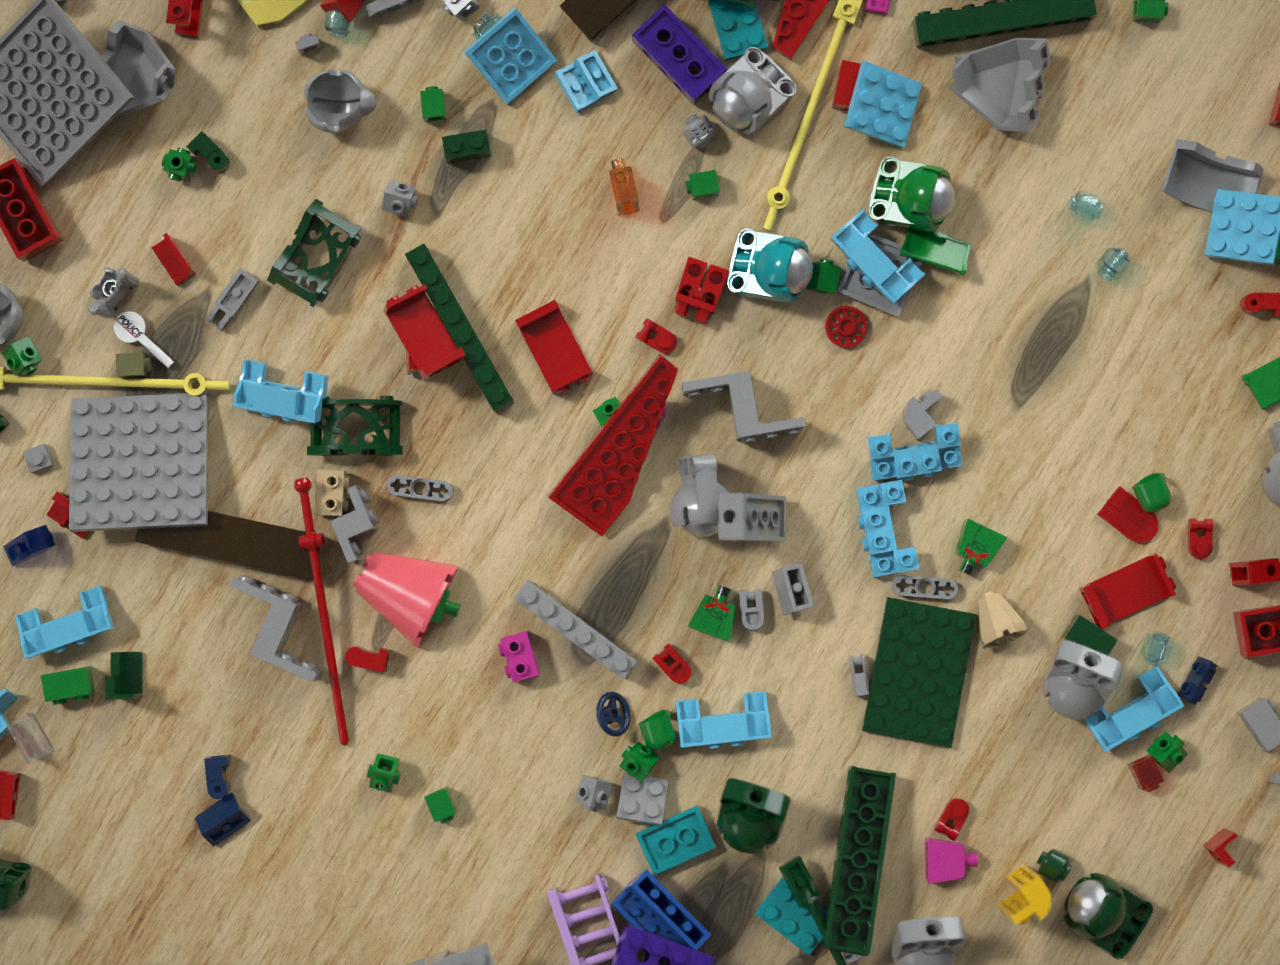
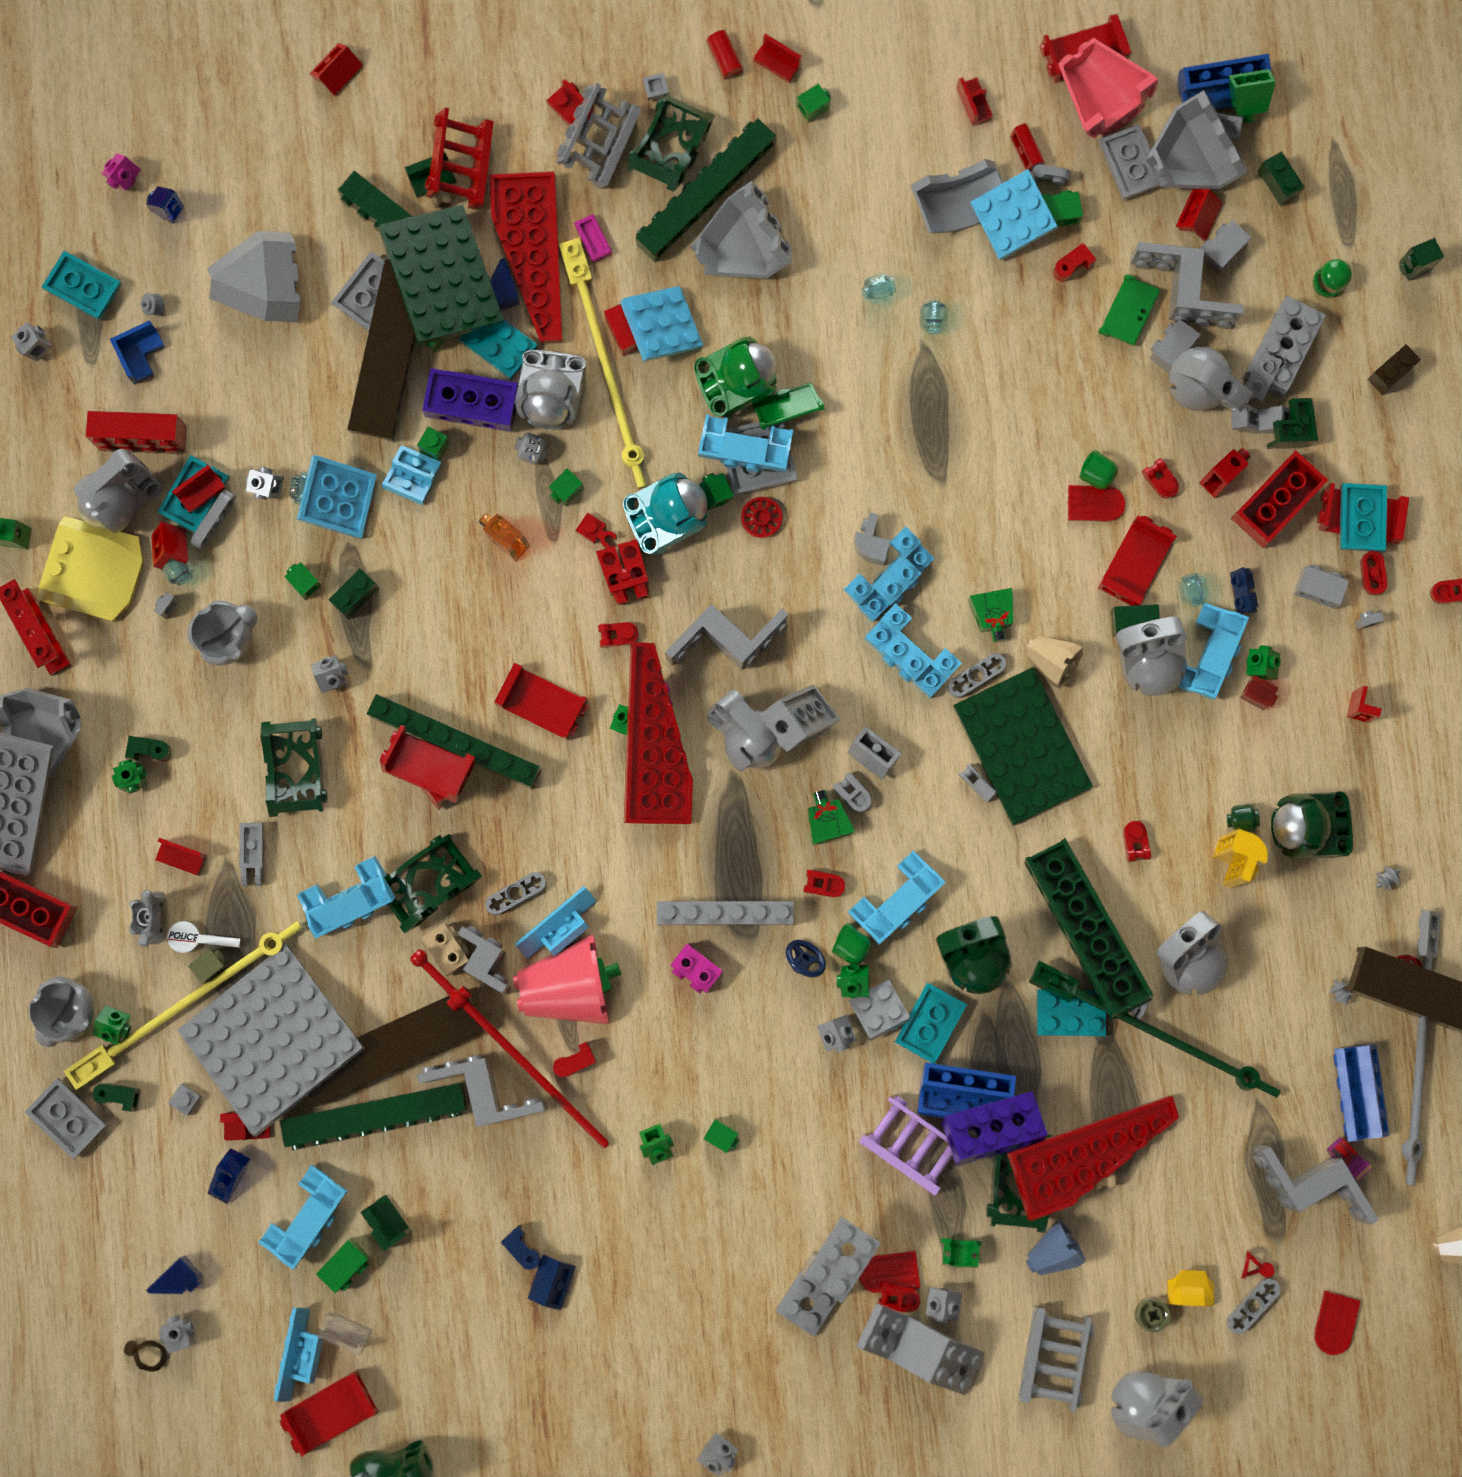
camera: 40 degrees left, 5 degrees down
dark pink torso [925,837,978,884] -> none
none -> dark green brick [279,1083,468,1151]
none -> green brick [417,426,450,461]
none -> medium azure bracket [515,887,596,959]
none -> red plate [575,512,617,548]

